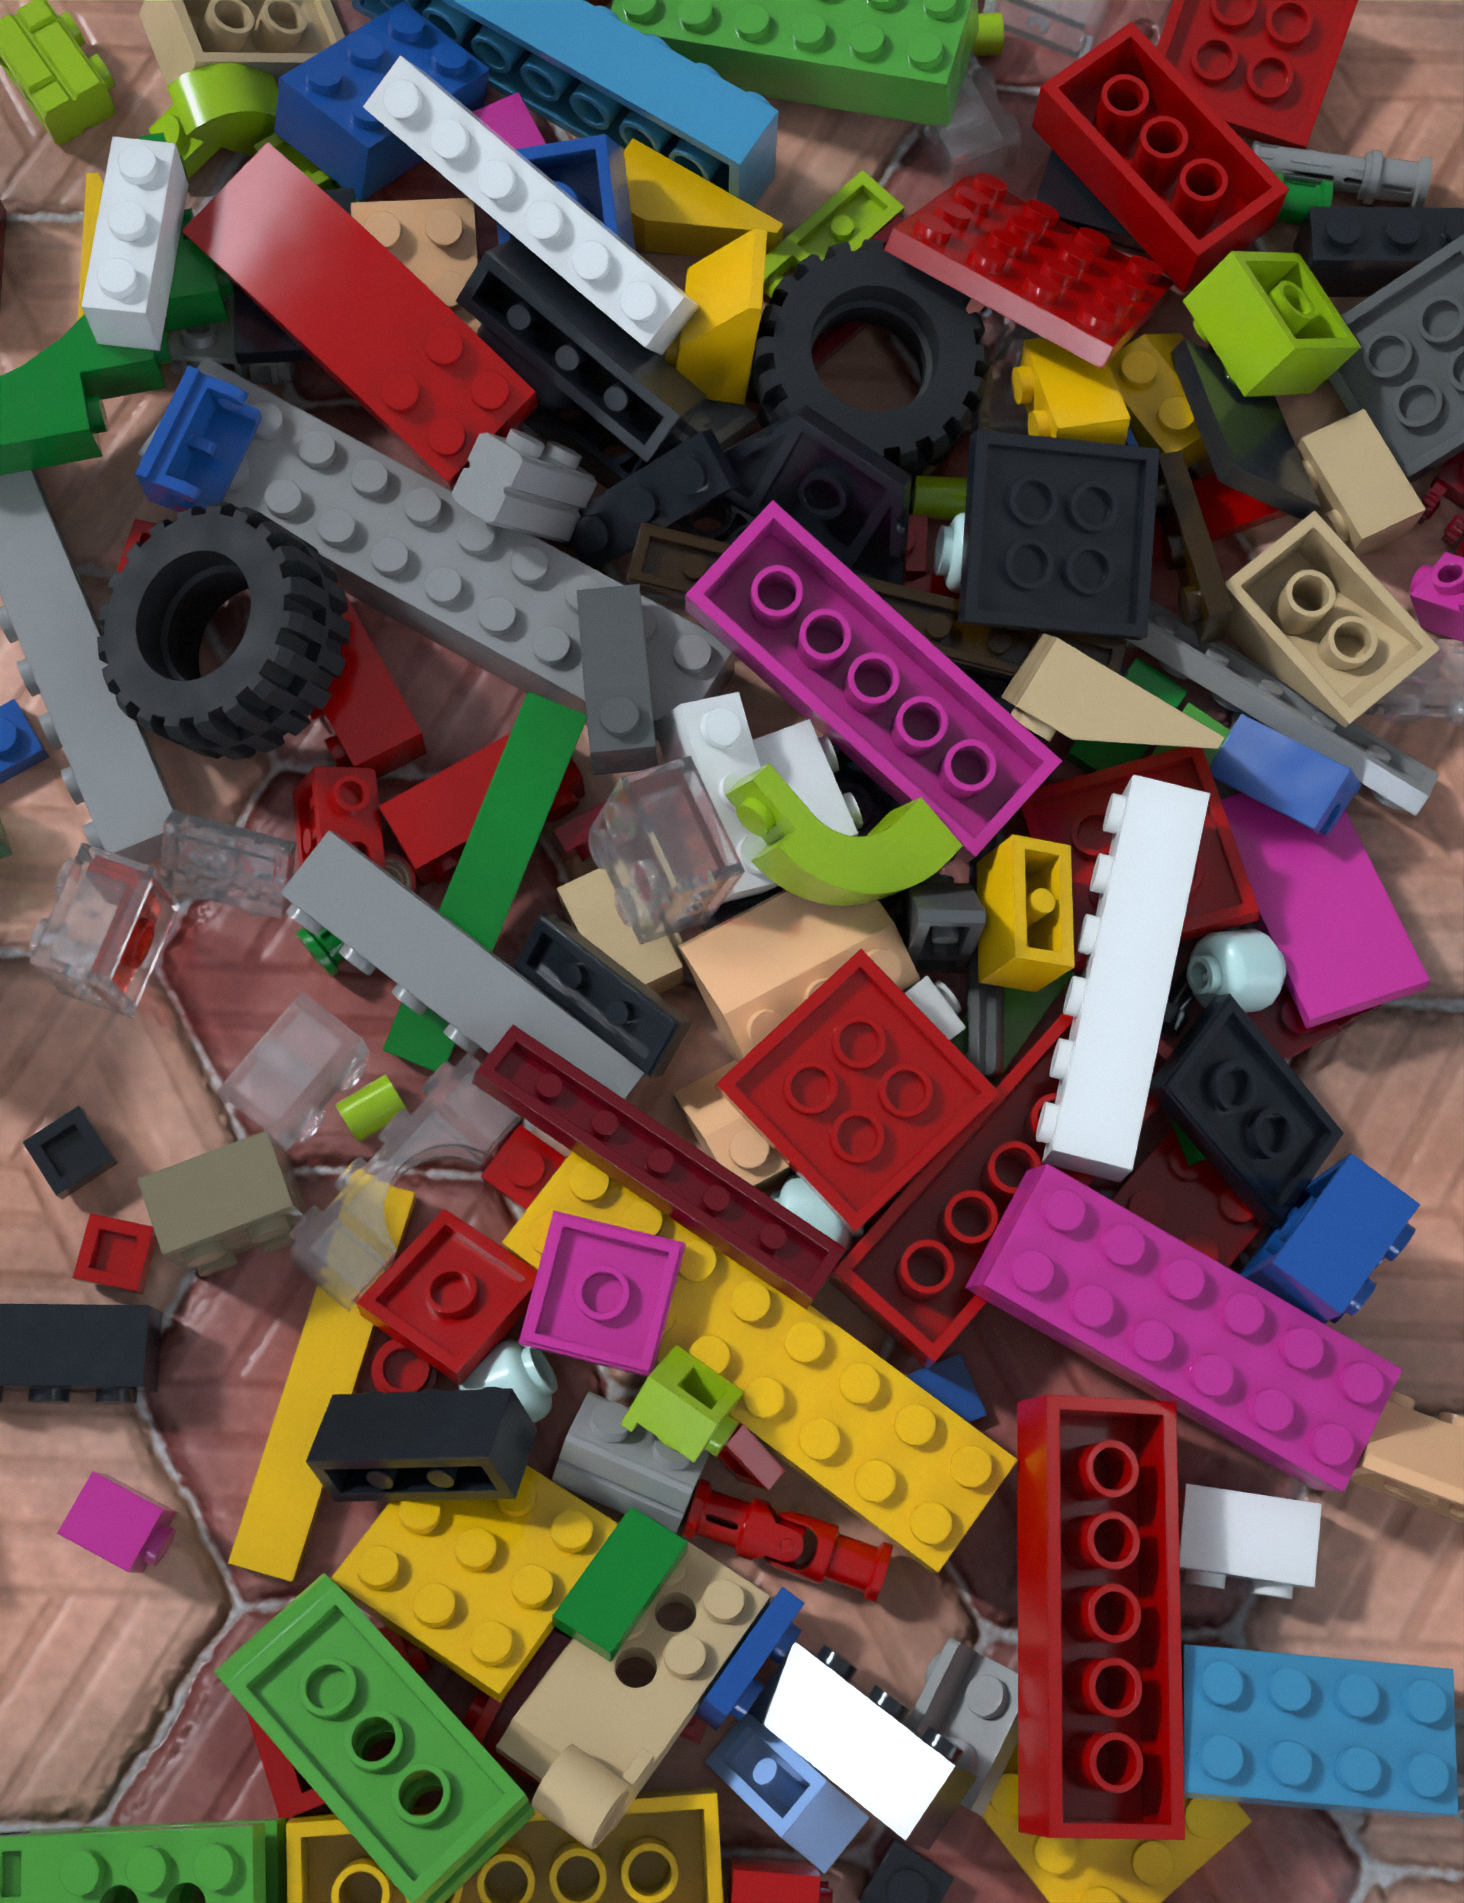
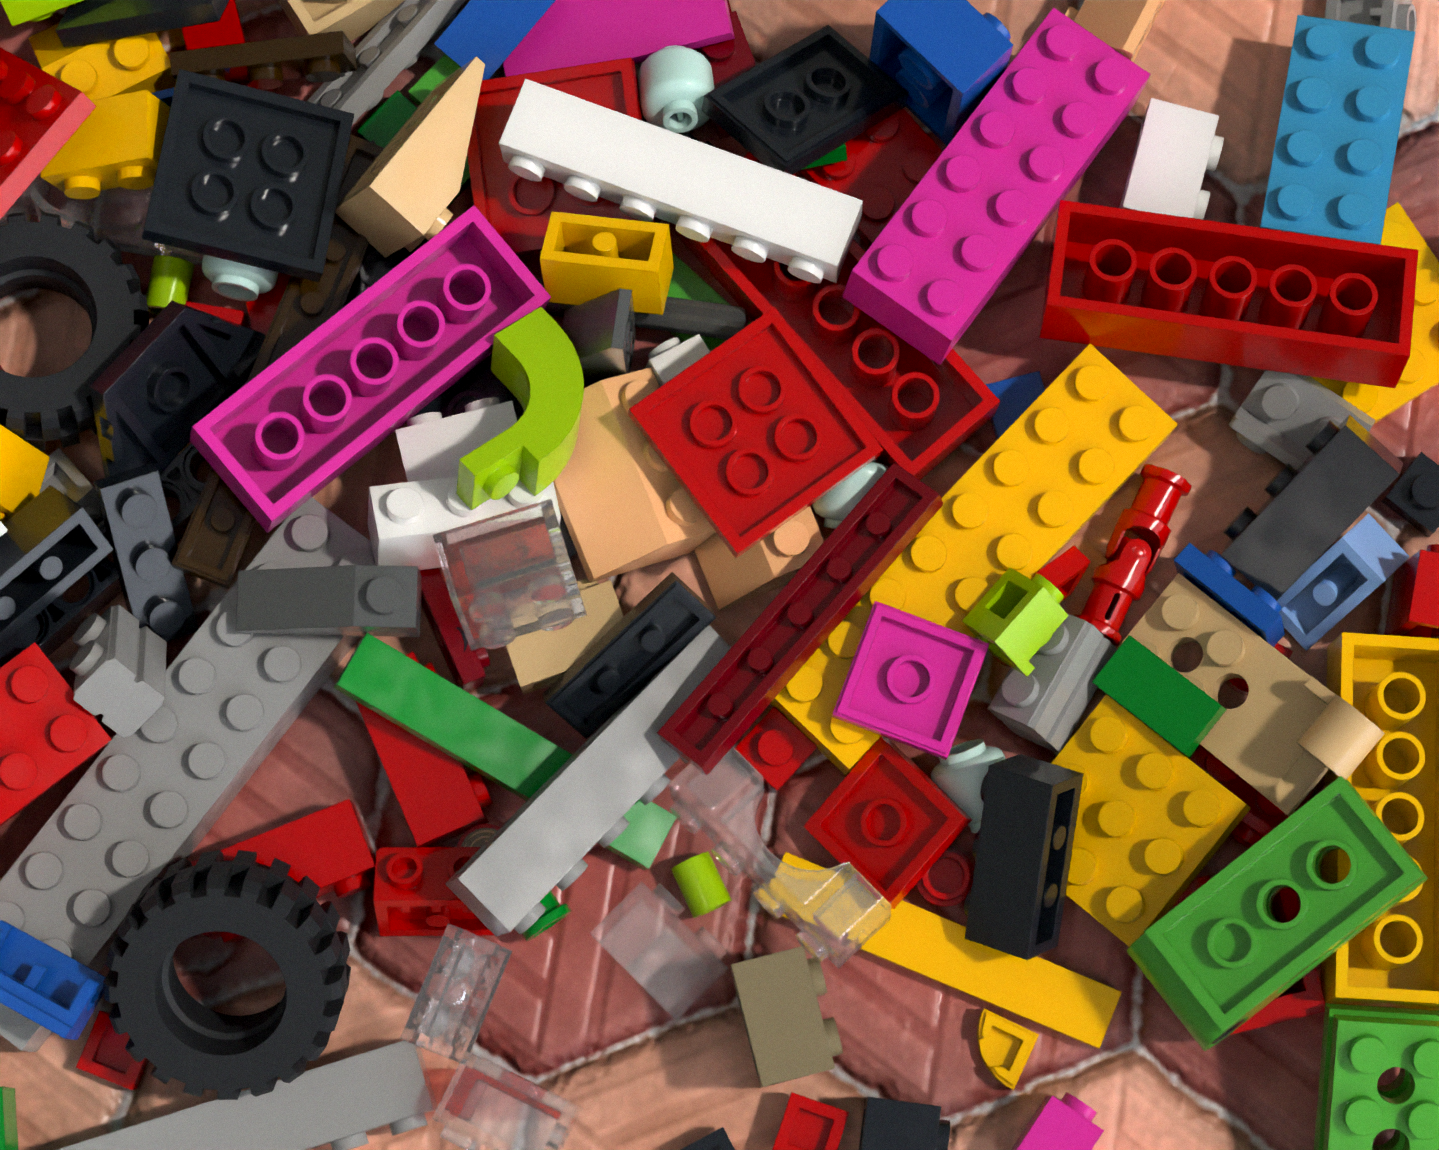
camera: 80 degrees left, 5 degrees up
none -> yellow tile [977,1008,1039,1090]

